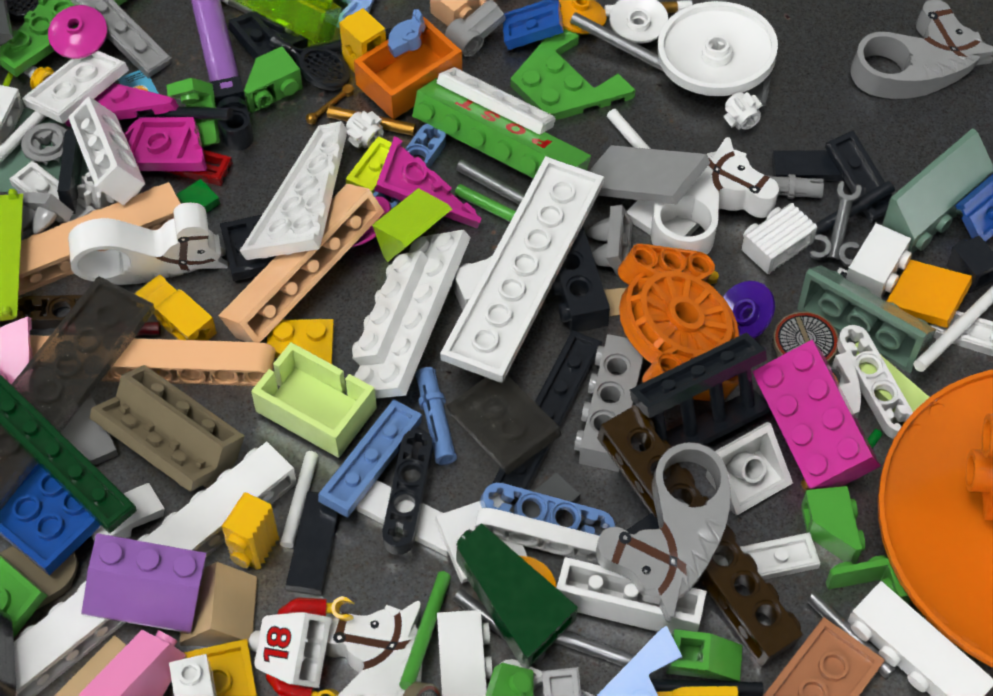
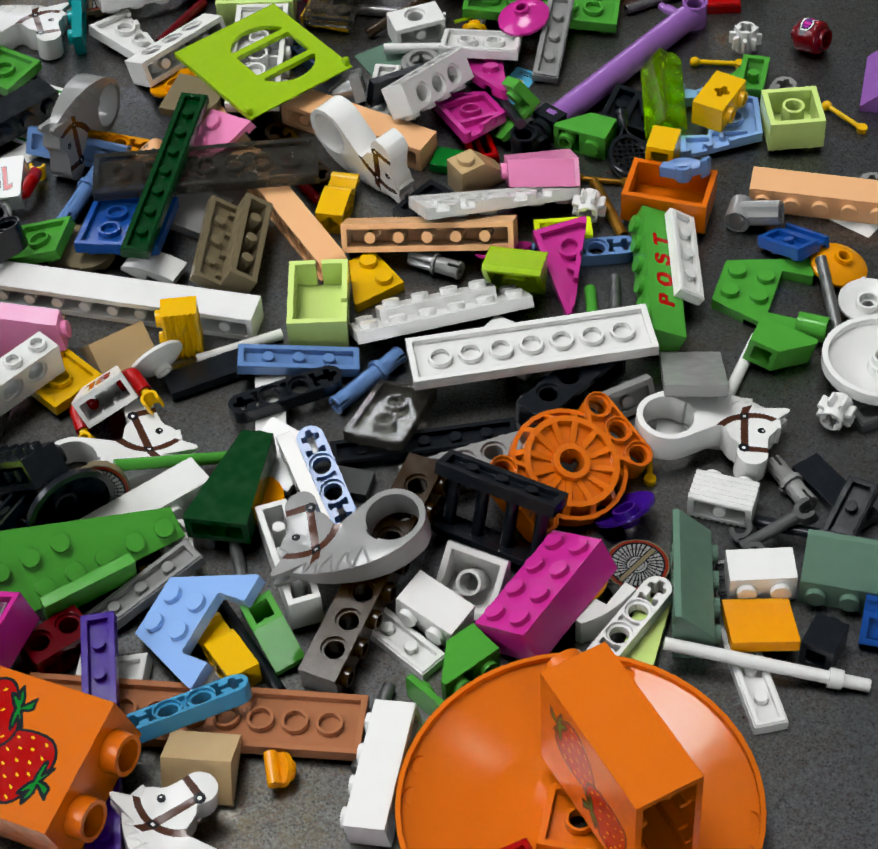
camera: 60 degrees right, 10 degrees down
medium lavender slope [81,533,206,634] -> none
none -> white dish [131,340,183,379]
none -> white brick [396,570,475,647]
none -> light grey axle [407,252,465,280]
none -> tan slope [447,149,505,192]
none -> bright pink slope [500,149,581,187]
none -> bright green slope [743,315,818,371]
none -> bright green beam [795,311,830,343]

